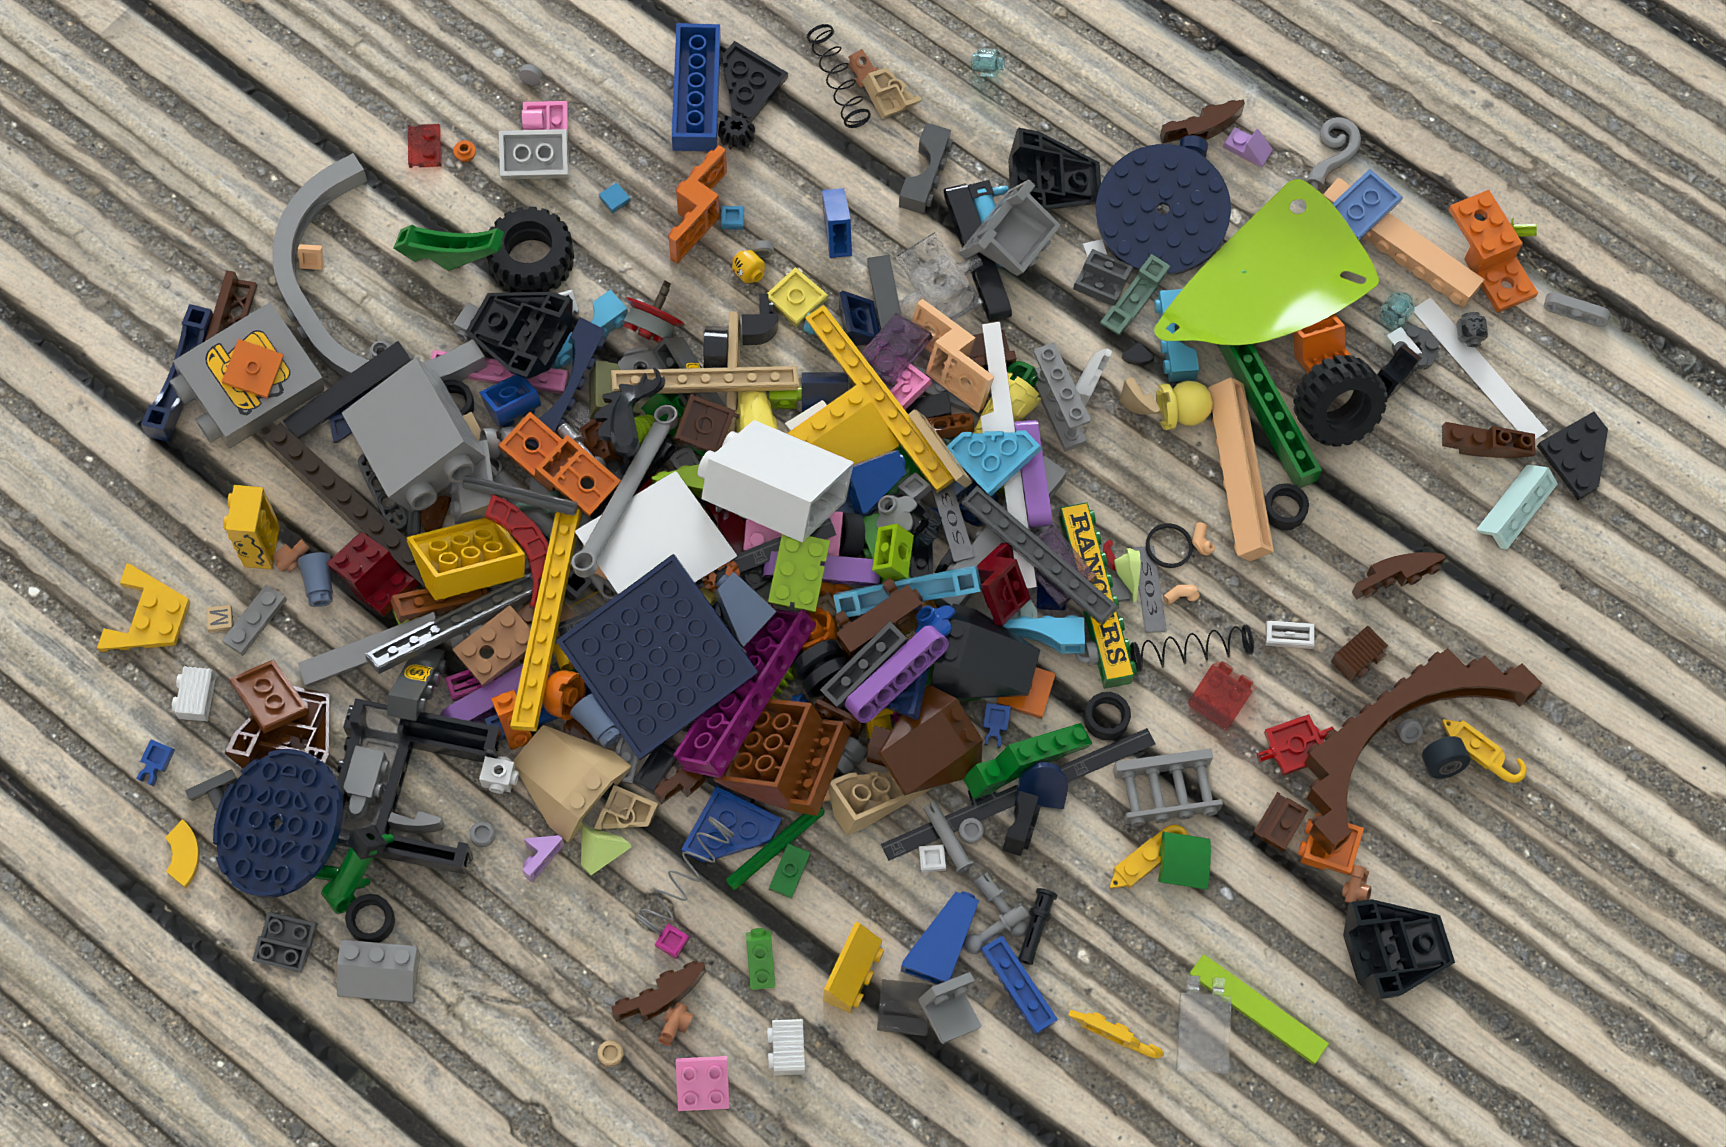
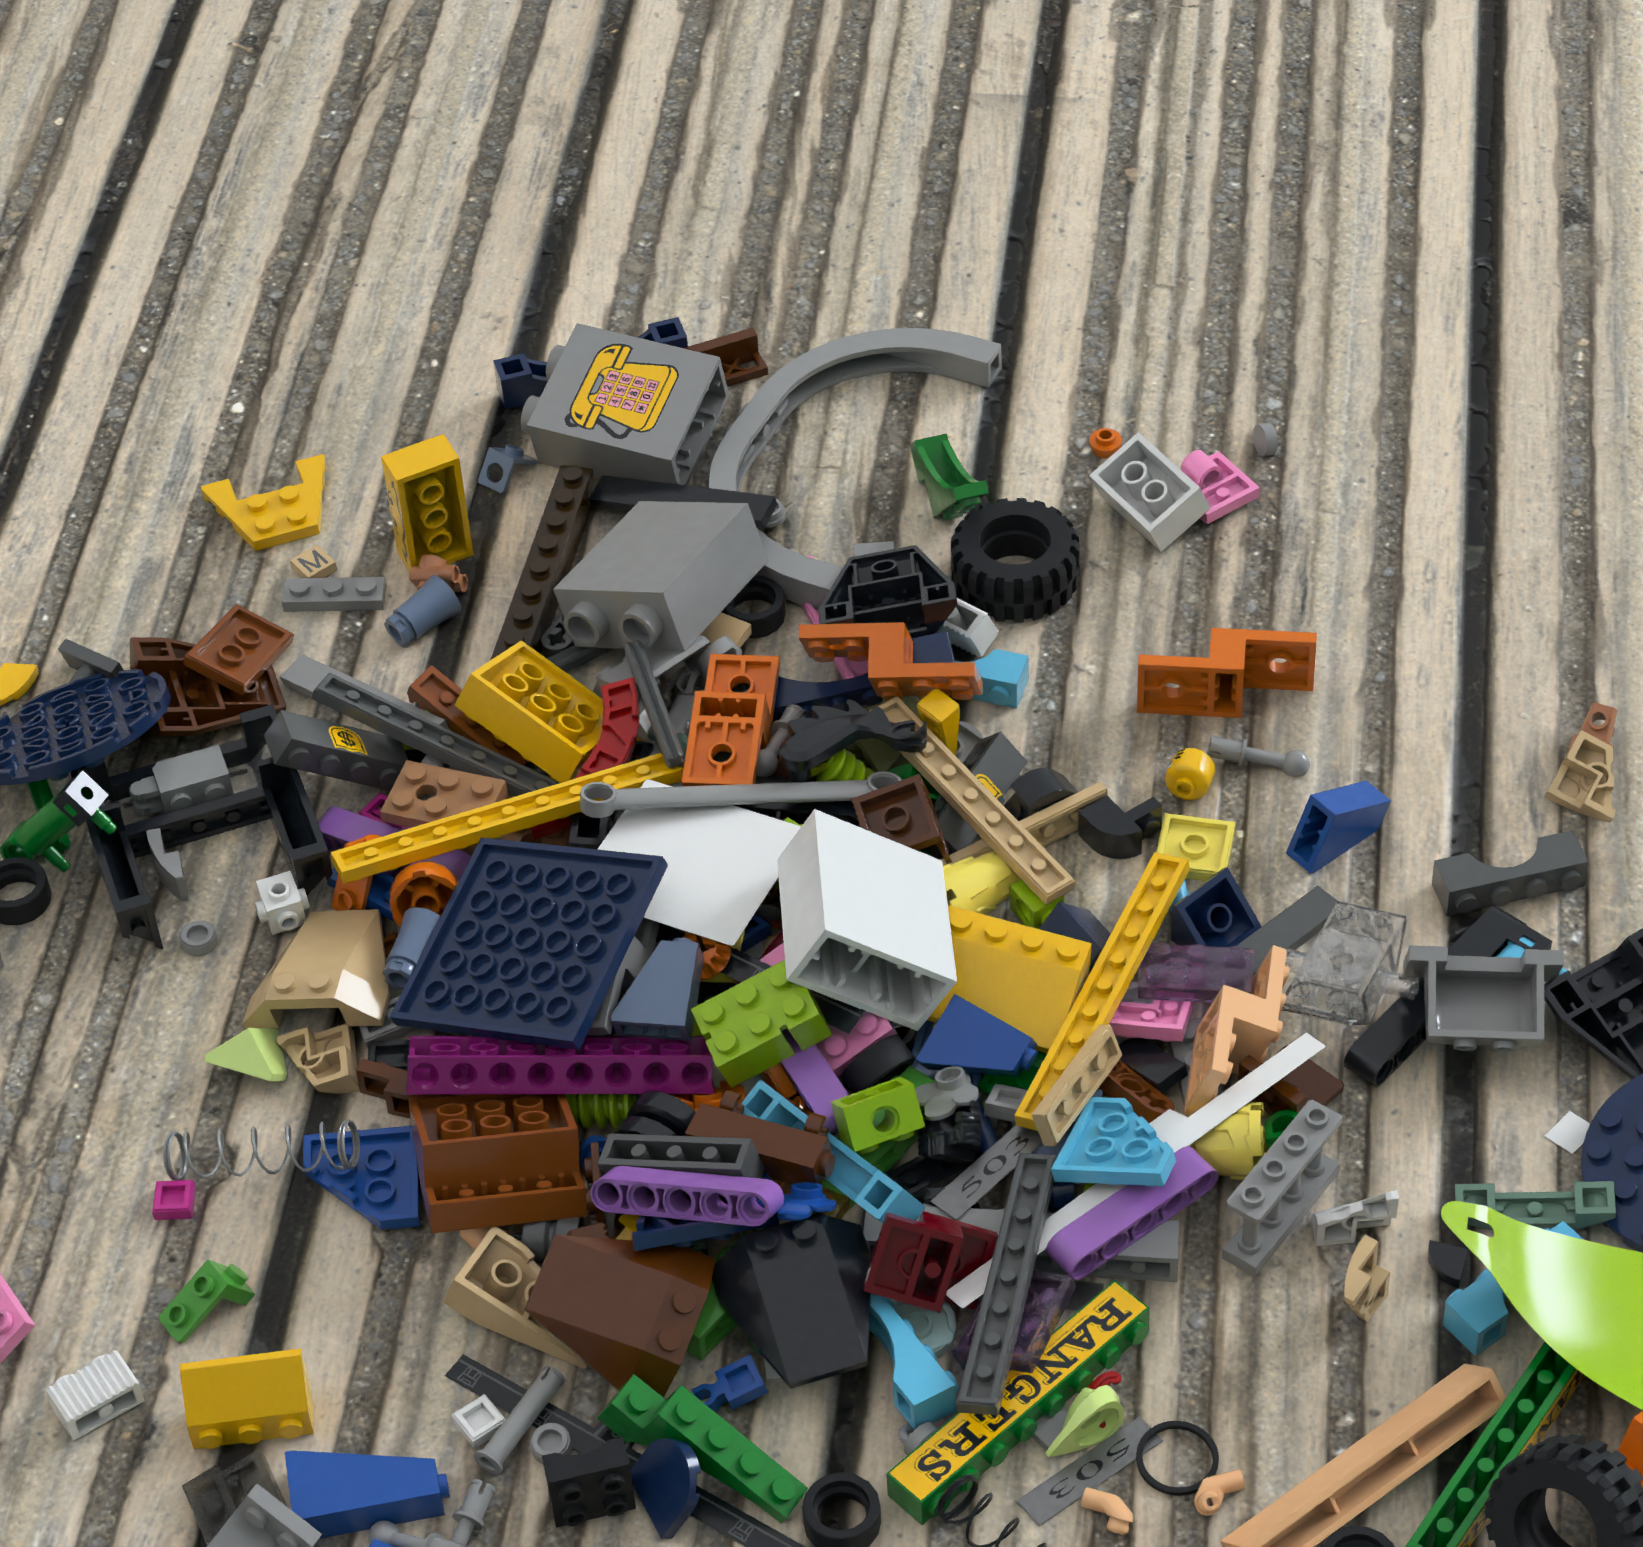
camera: 65 degrees right, 20 degrees down
blue plate [136,739,175,786] -> none
white brick [172,666,216,722] -> none
orange plate [222,339,284,399] -> none
light nougat tile [298,244,324,270] -> none
dark red bracket [327,531,418,617] -> none
clear red plate [408,124,442,168] -> none
reddish brown plate [421,495,452,532] -> none
blue brick [479,374,541,427] -> none
lavender slope [522,835,564,882] -> none
dark azure tile [599,183,630,214] -> none
reddish brown slope [611,961,706,1022] -> none
piece [623,280,685,343] -> none
nougat plate [658,1002,693,1046] -> none
blue brick [672,23,721,151] -> none
black gear [718,112,755,151] -> none
dark azure tile [721,206,744,230] -> none
black plate [722,41,788,121] -> none
green axle [726,806,825,890] -> none
light grey tile [751,240,774,258] -> none
green plate [769,844,811,899] -> none
black piece [807,24,871,128] -> none
orange plate [996,667,1056,719] -> none
dark grey slope [1073,249,1133,306] -> none
light yellow tile [1156,380,1213,430] -> none
none -> sand blue bracket [478,444,537,493]
none -> orange bracket [799,622,983,701]
none -> yellow slope [917,689,960,756]
none -> light grey pin [1207,735,1310,777]

